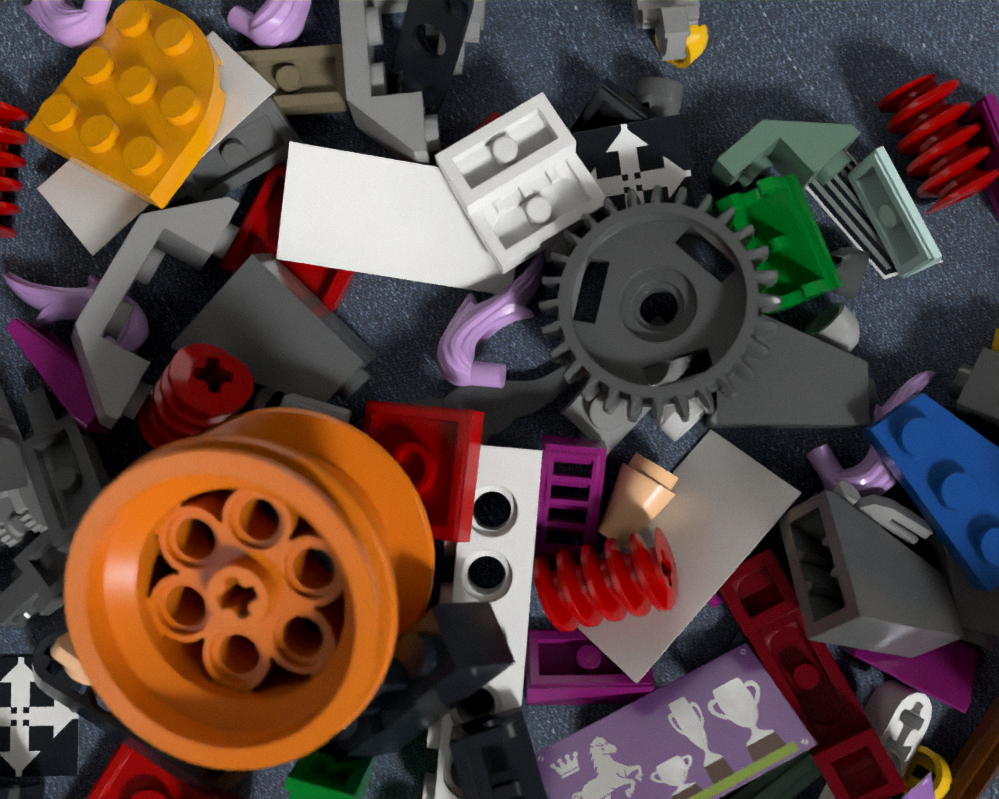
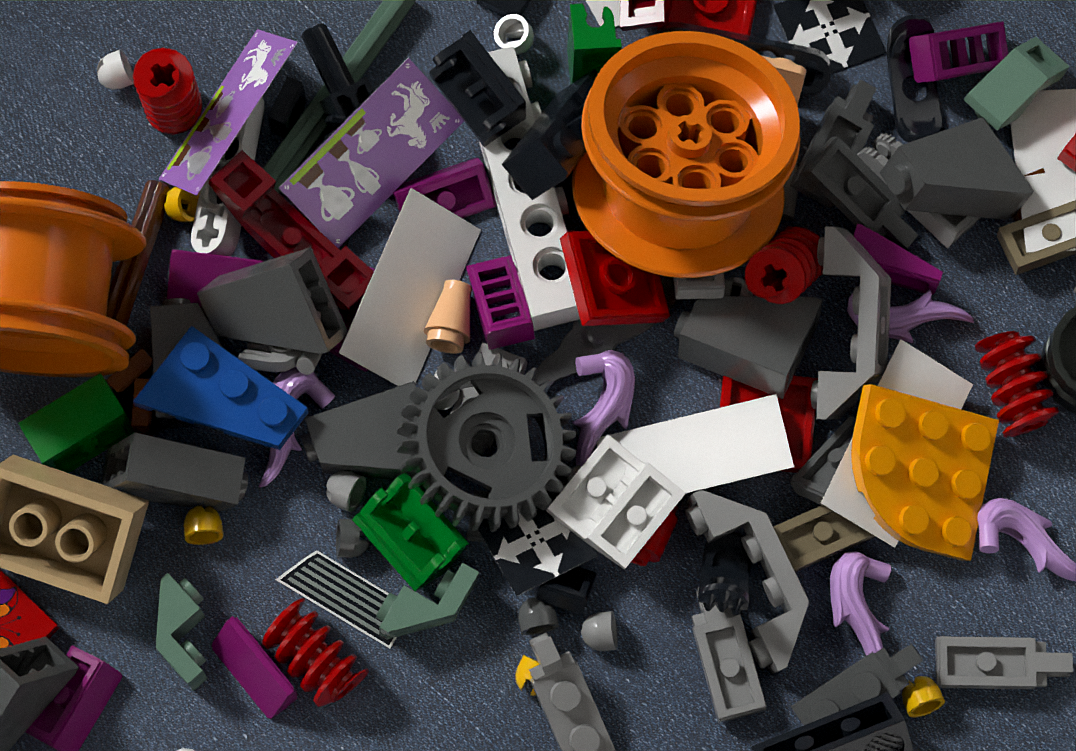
camera: 160 degrees right, 10 degrees down
red piece [533,527,678,632] -> none
light aqua slope [847,146,942,279] -> none
none -> light grey hinge [581,611,618,651]

